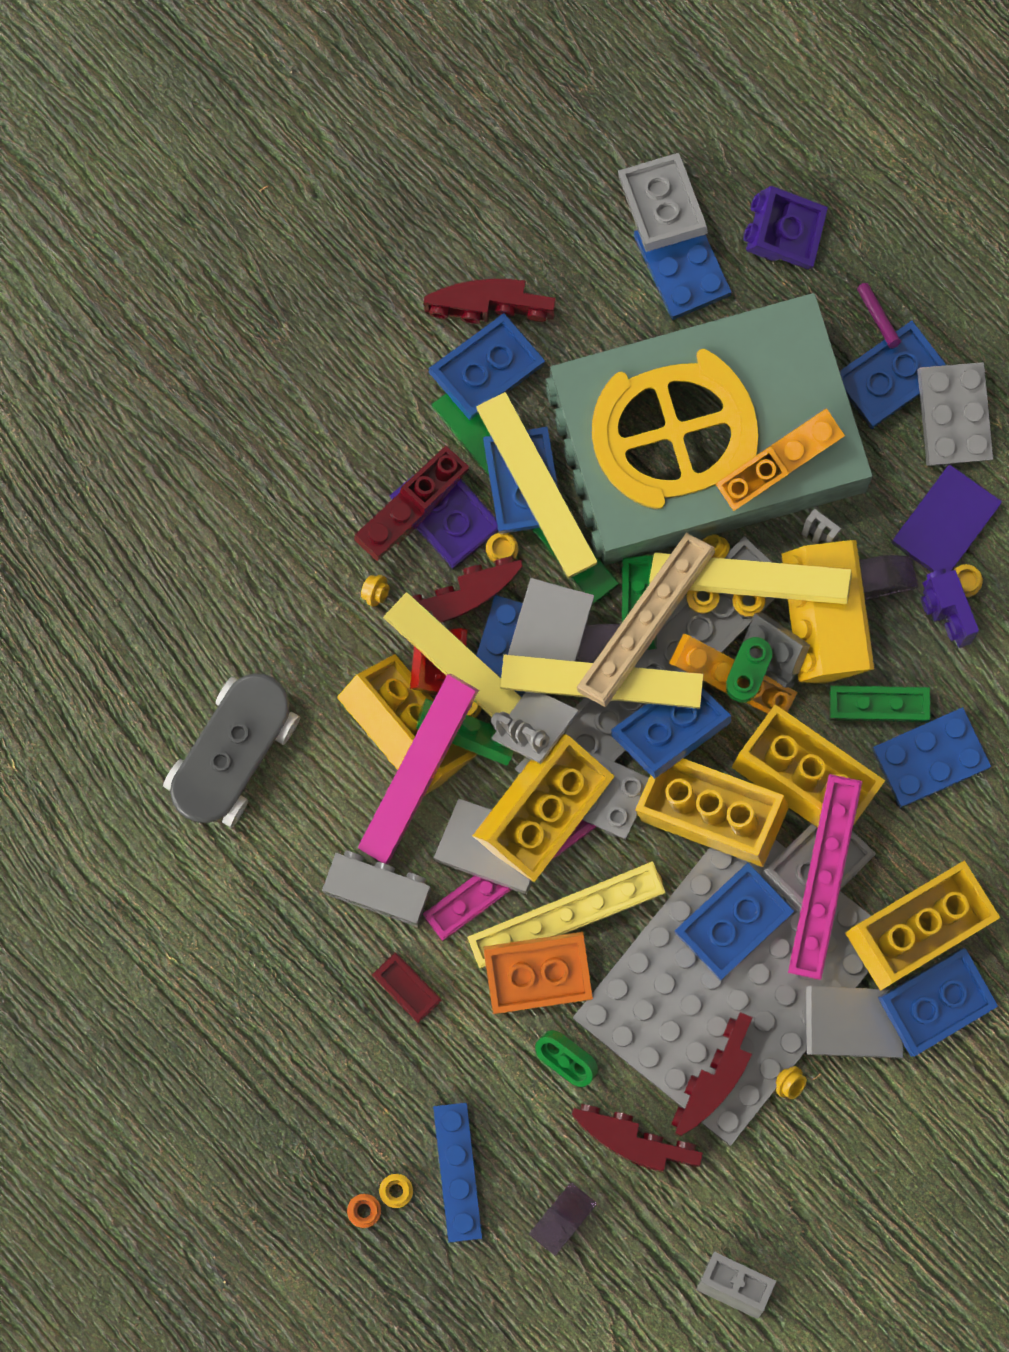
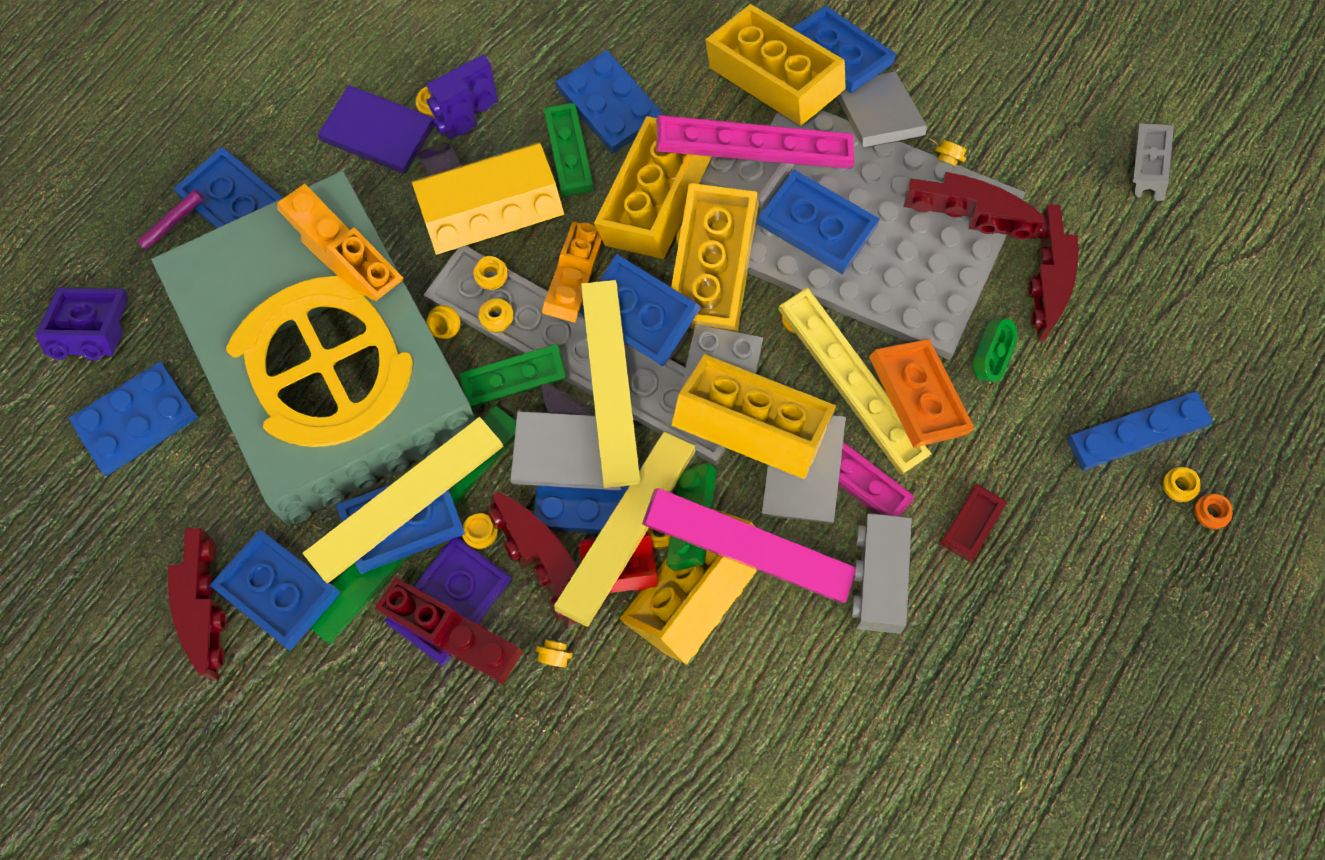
camera: 105 degrees left, 10 degrees down
dark grey piece [163,673,300,828] -> none
light grey hinge [491,692,579,764] -> none
clear purple slope [528,1182,597,1257] -> none
tan tile [576,532,715,708] -> none
light grey plate [618,153,708,252] -> none
light yellow tile [649,553,852,604] -> none
green plate [726,637,772,703] -> none
dark grey plate [743,612,810,688] -> none
light grey tile [801,509,841,544] -> none
light grey plate [917,362,993,466] -> none

